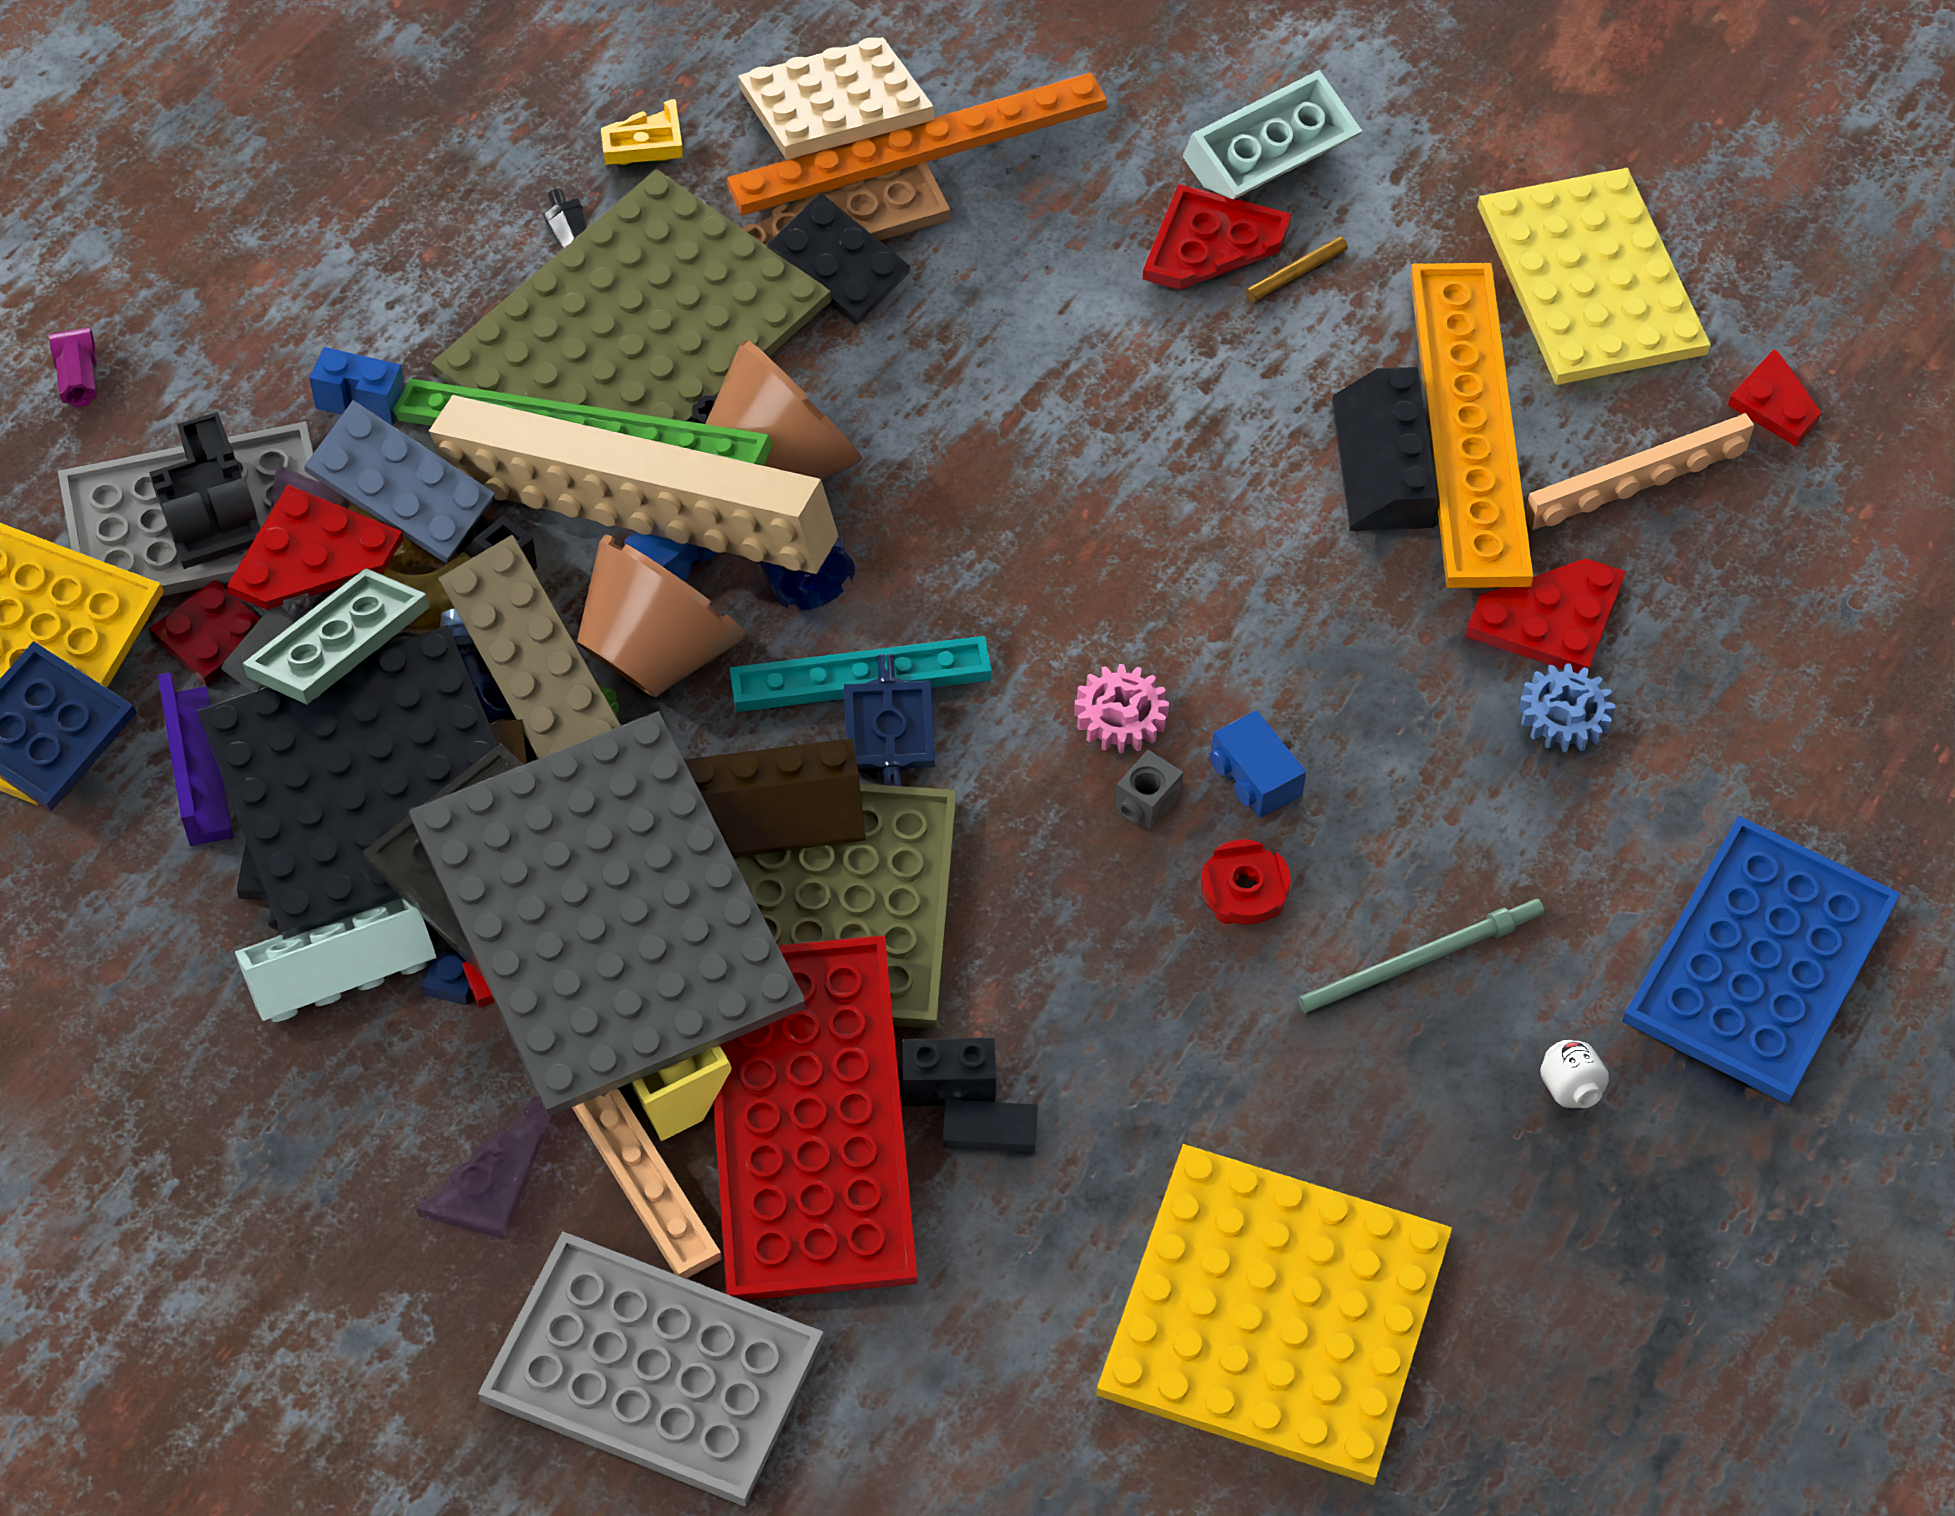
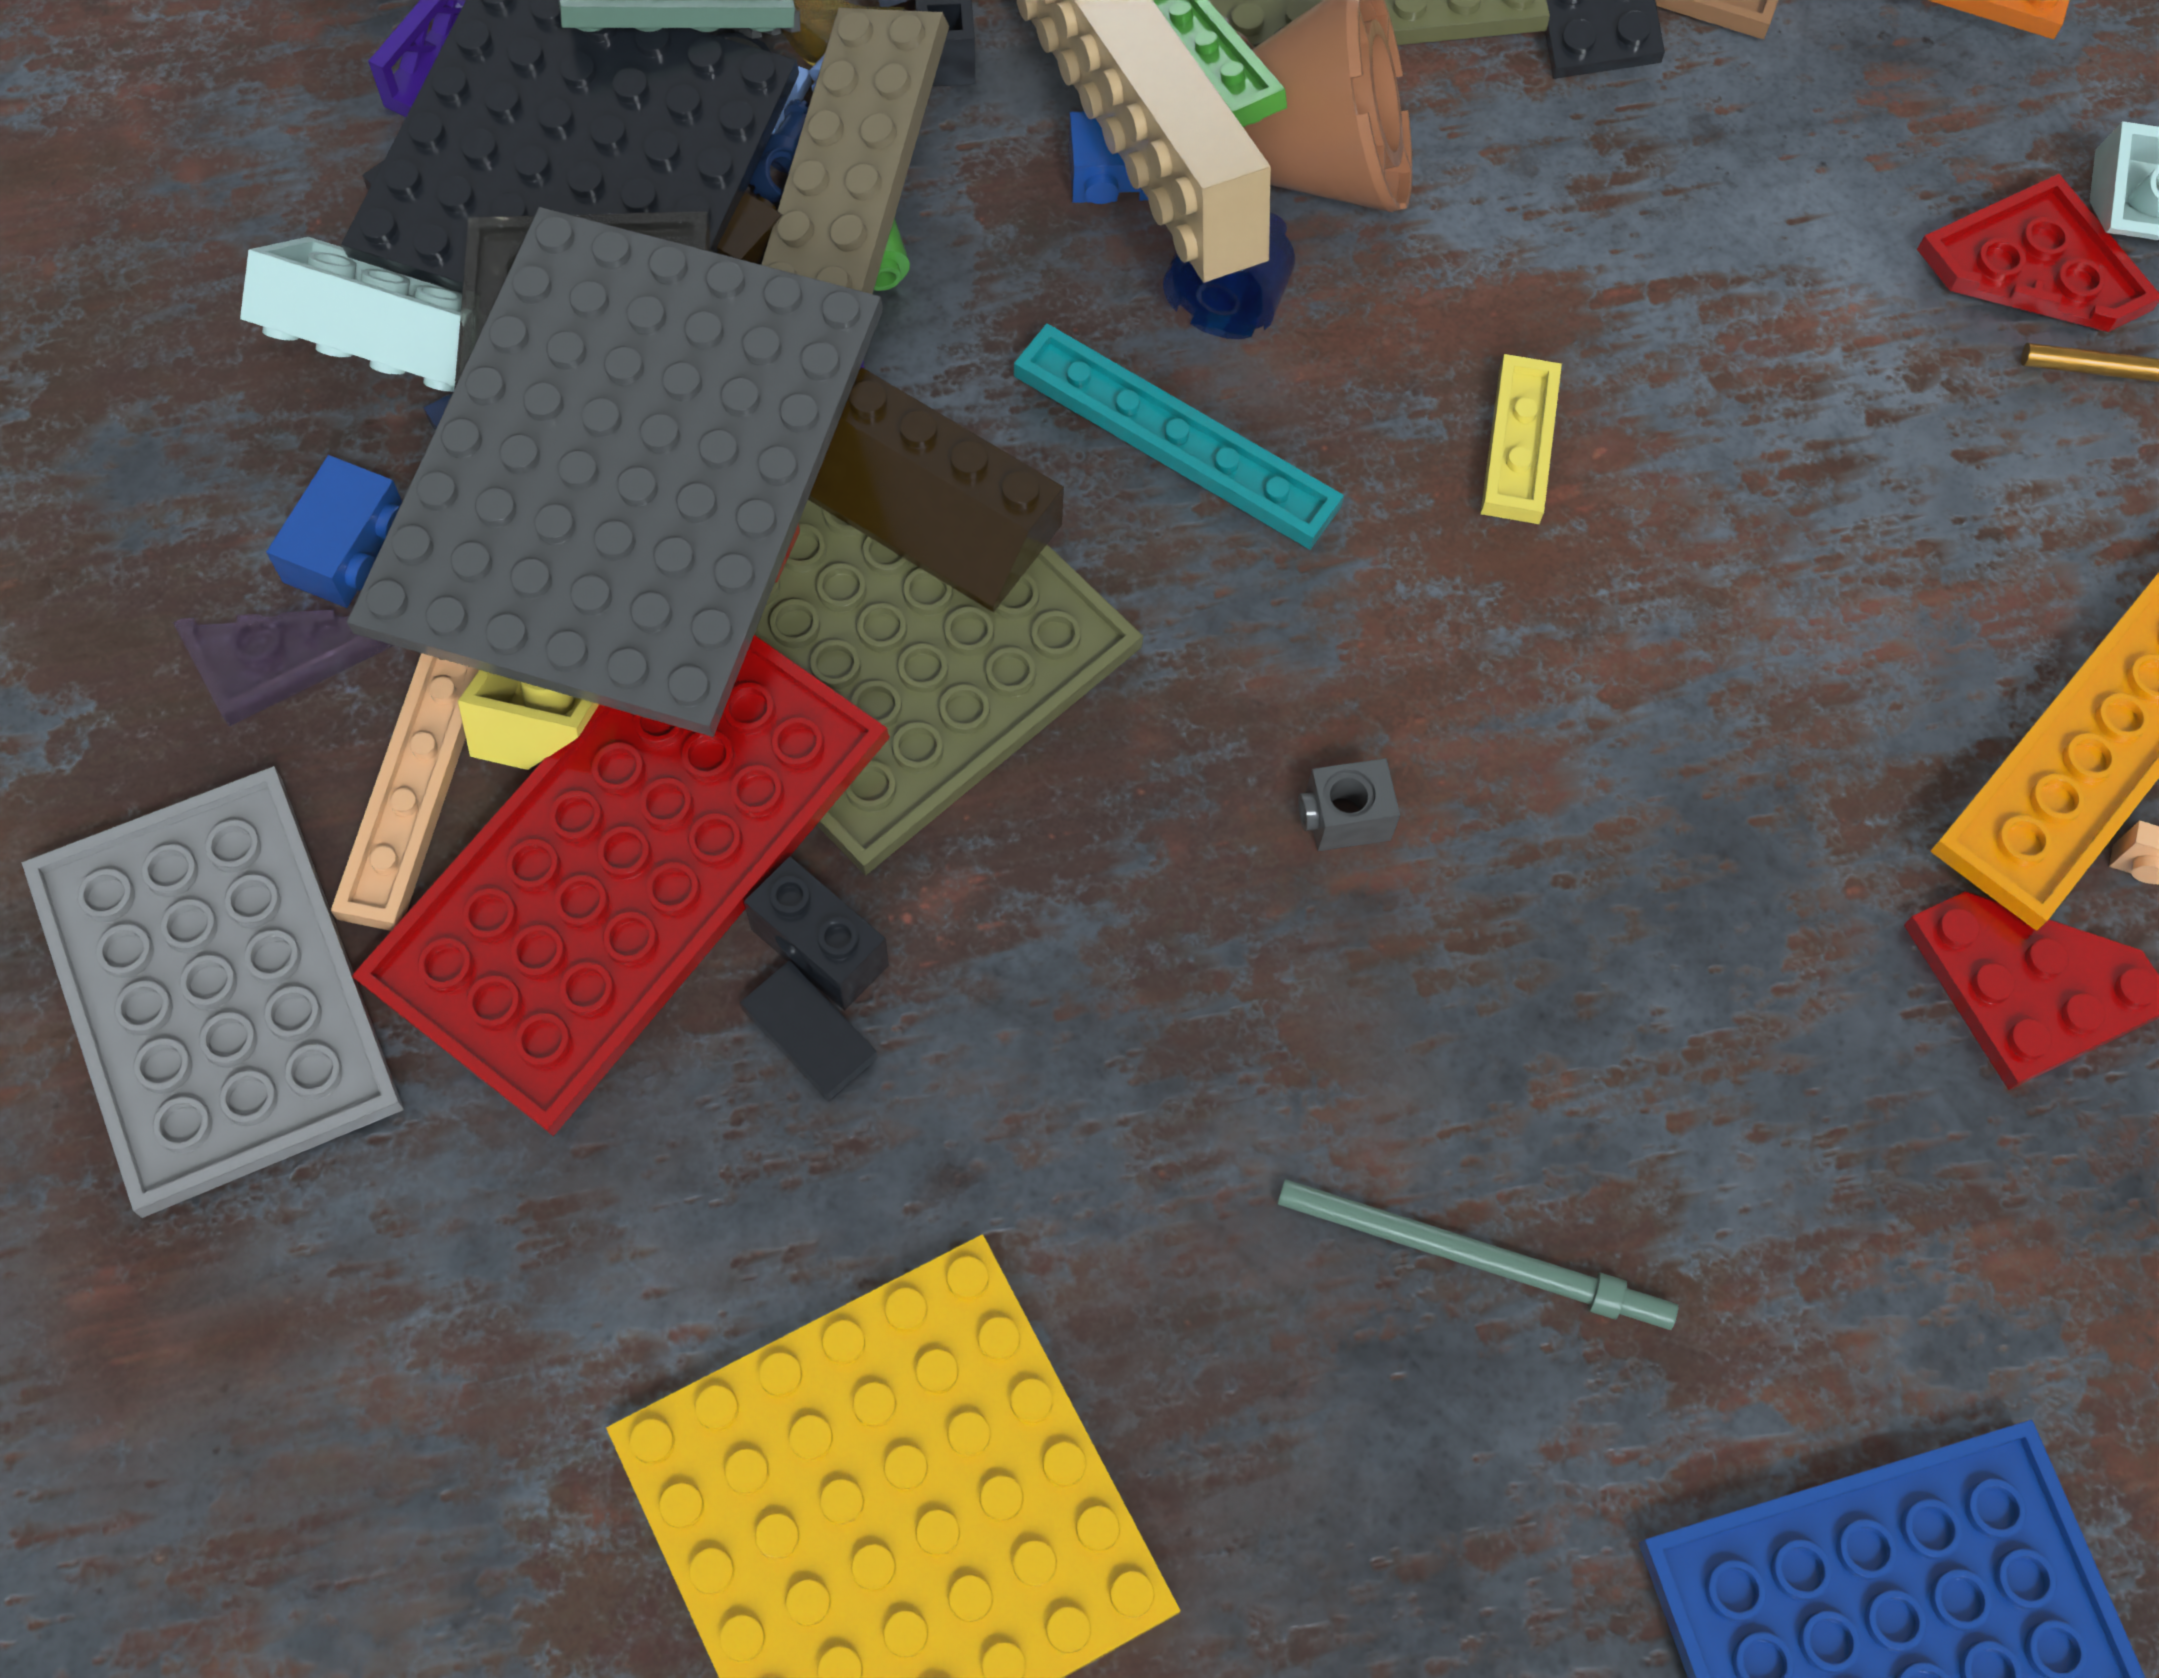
camera: 40 degrees right, 10 degrees up
nougat cone [577,535,747,697] -> none
dark blue plate [844,654,935,786] -> none
bright pink gear [1074,664,1169,753] -> none
red plate [1201,839,1291,925] -> none
blue brick [1210,710,1306,818] -> none
black slope [1332,367,1438,531] -> none
medium blue gear [1518,663,1615,752] -> none
white head [1540,1040,1609,1109] -> none
none -> blue brick [266,455,402,608]
none -> light yellow plate [1481,354,1562,524]

